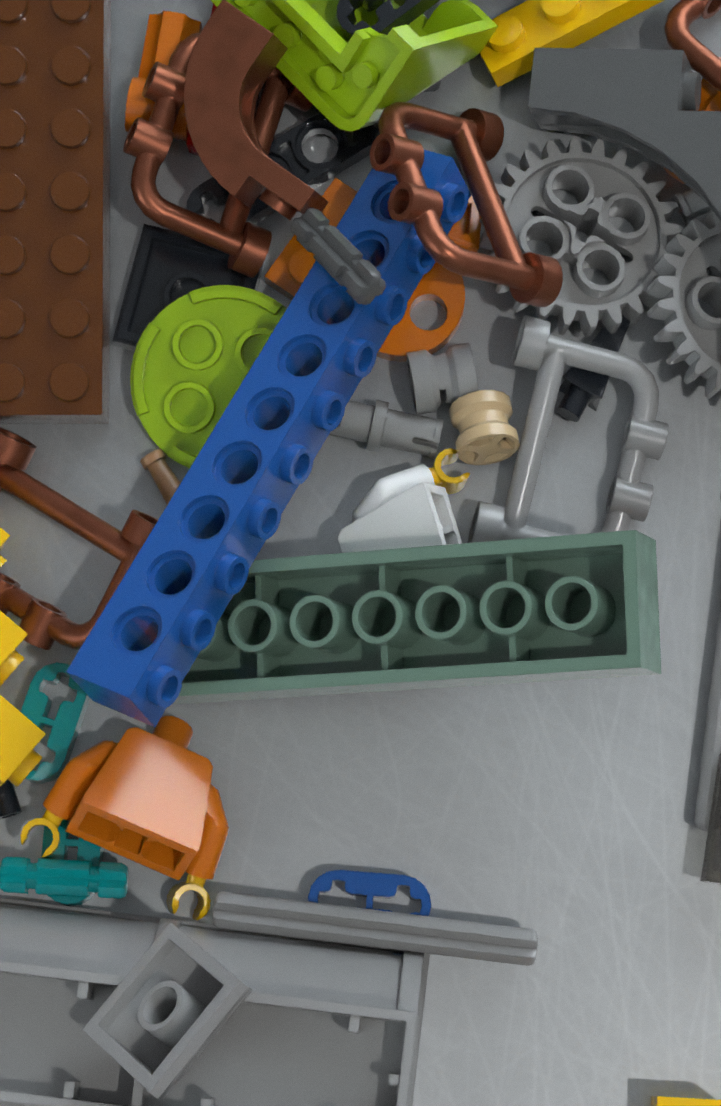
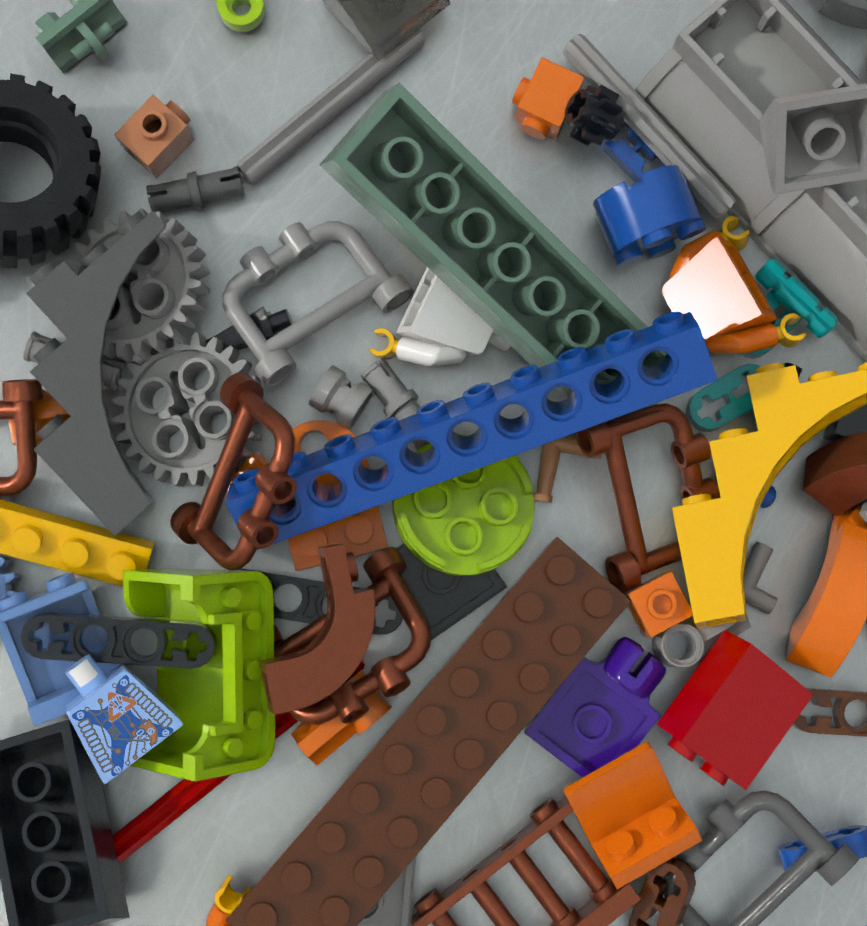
camera: 140 degrees left, 5 degrees up
dark grey axle [291,208,386,305] -> none
tan wheel [449,390,520,465] -> none
none -> orange brick [512,57,584,141]
none -> black gear [565,84,624,146]
none -> blue brick [593,165,706,267]

